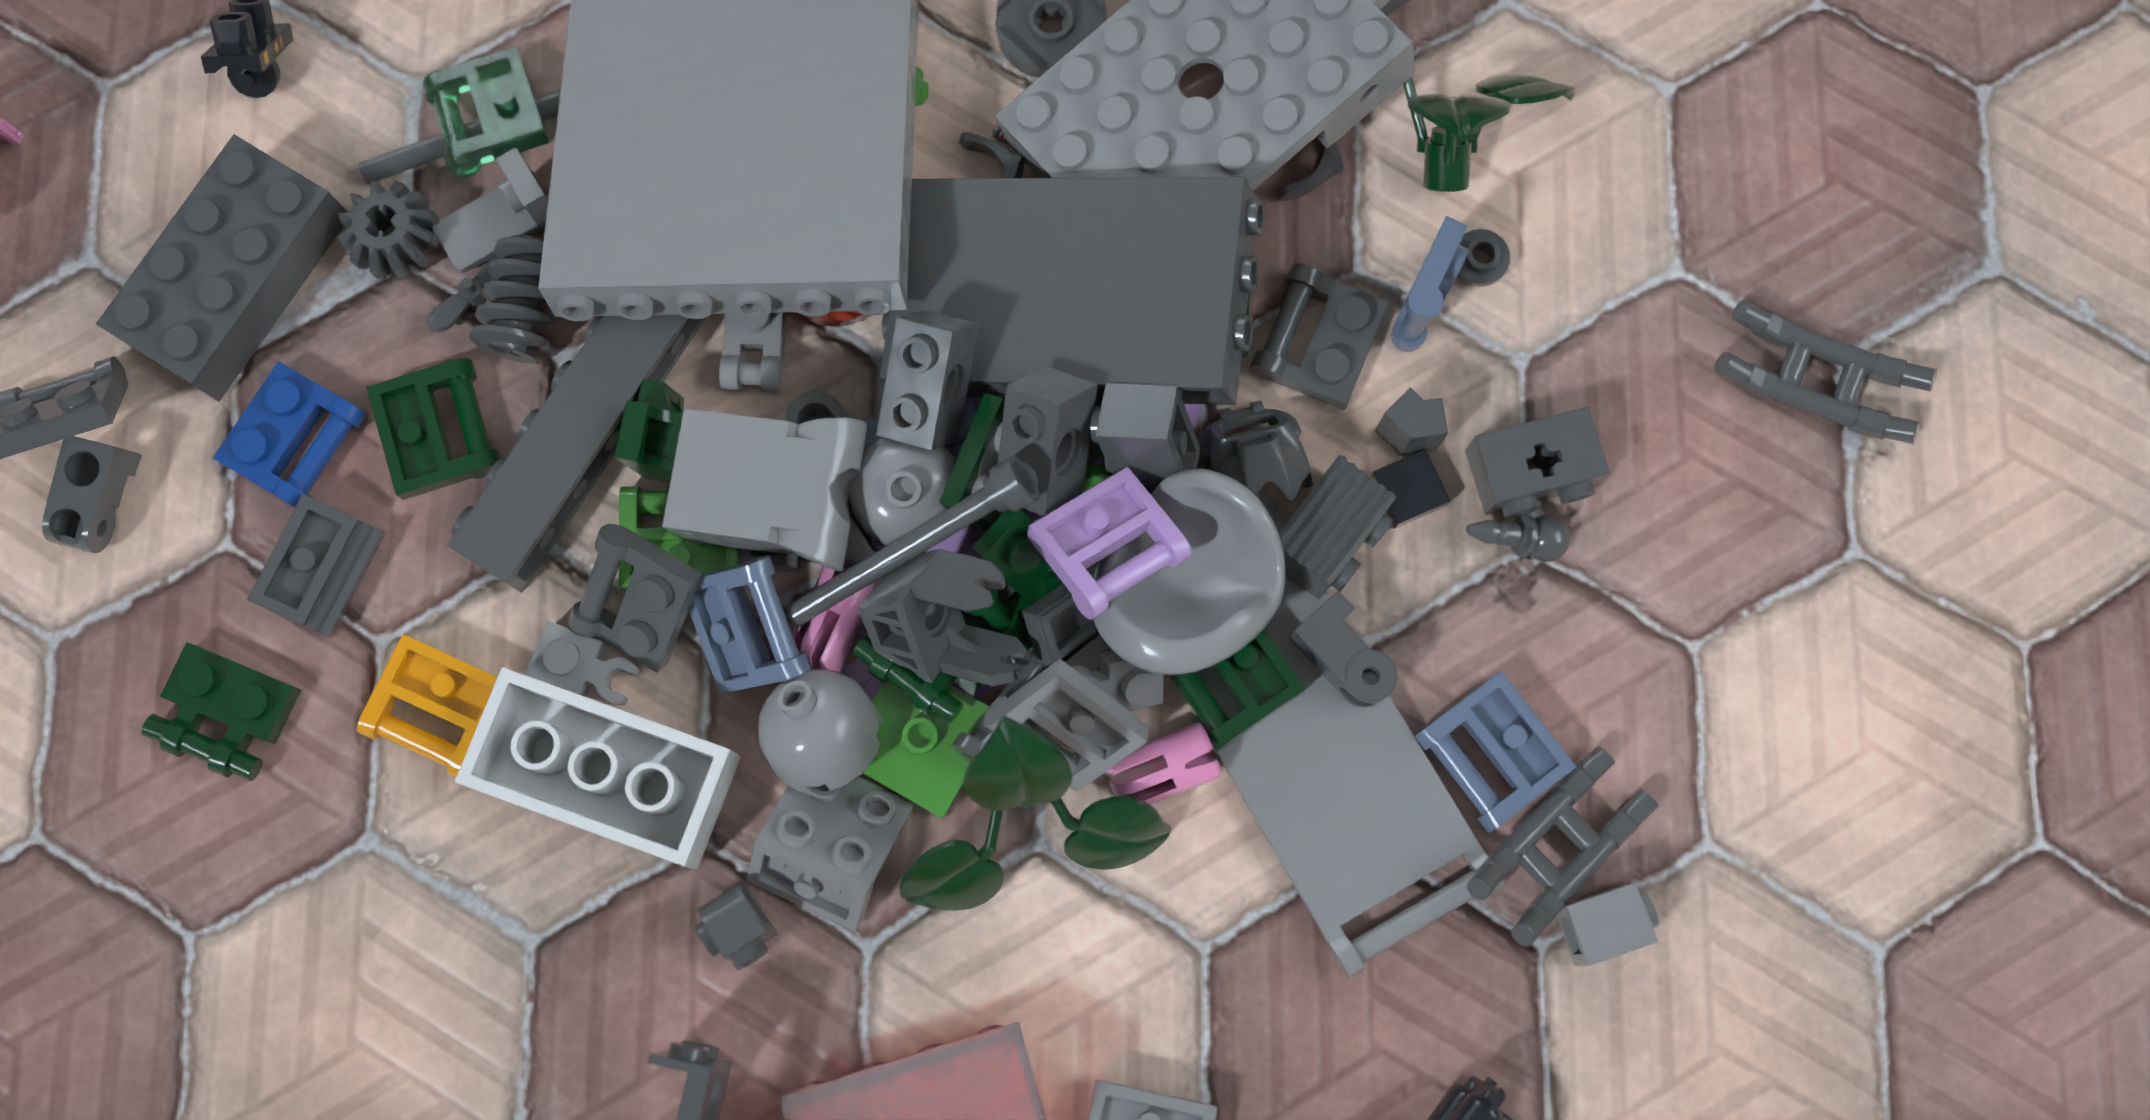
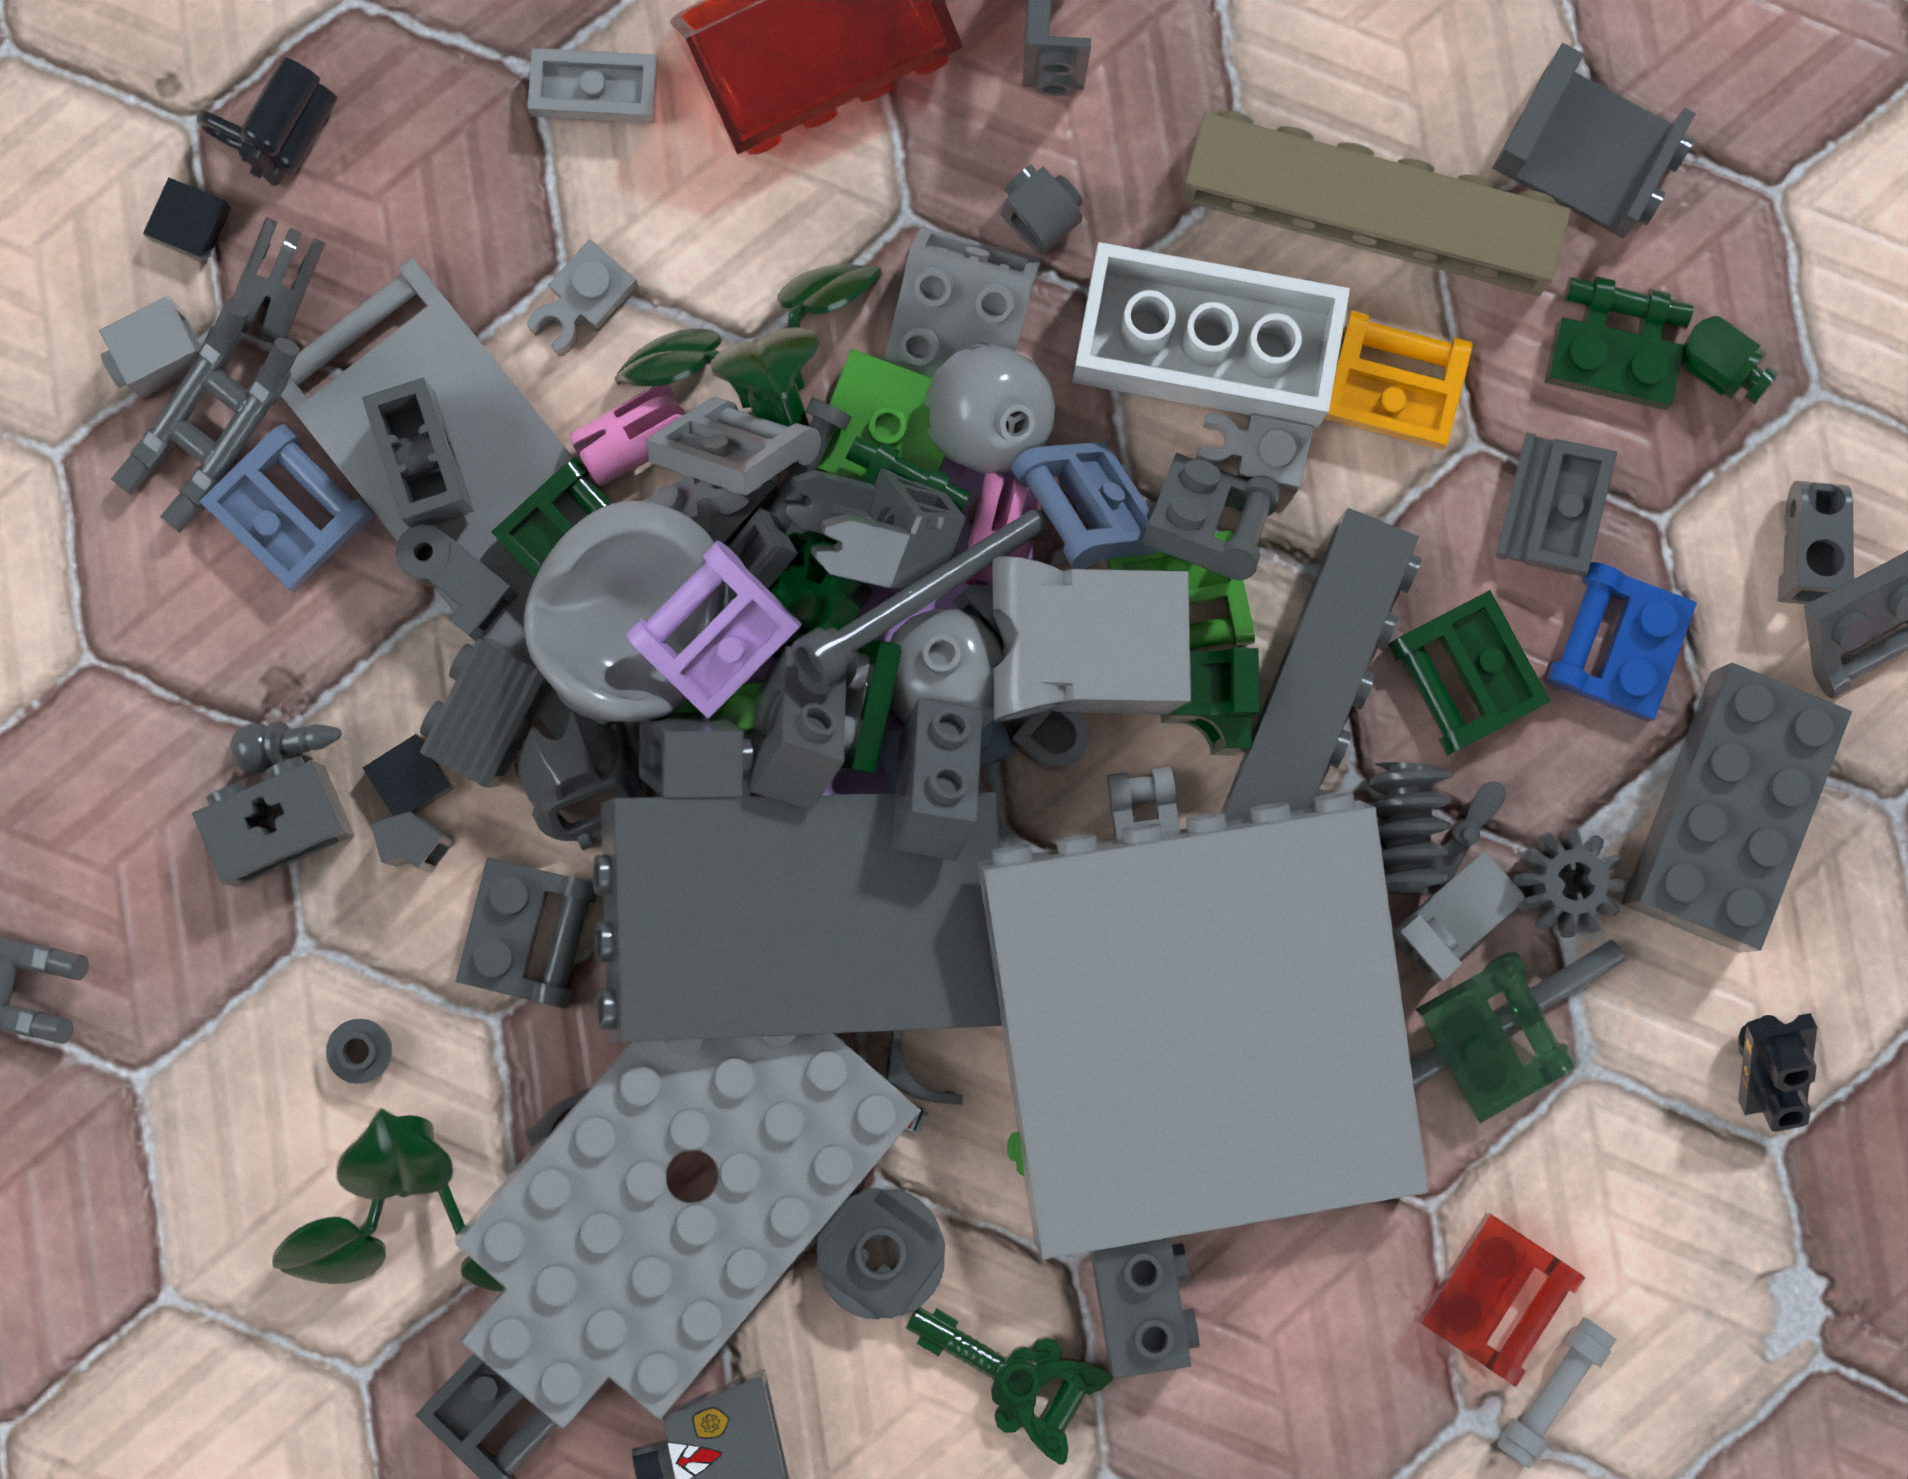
camera: 165 degrees right, 5 degrees up
sand blue plate [1391,216,1469,352] -> none
none -> black tile [143,177,232,264]
none -> dark grey arm [232,217,325,344]
none -> dark grey brick [361,377,475,527]
none -> light grey plate [527,239,639,356]
none -> dark tan brick [1180,110,1571,297]
none -> dark grey panel [1492,42,1696,238]
none -> dark green arm [1681,316,1779,404]

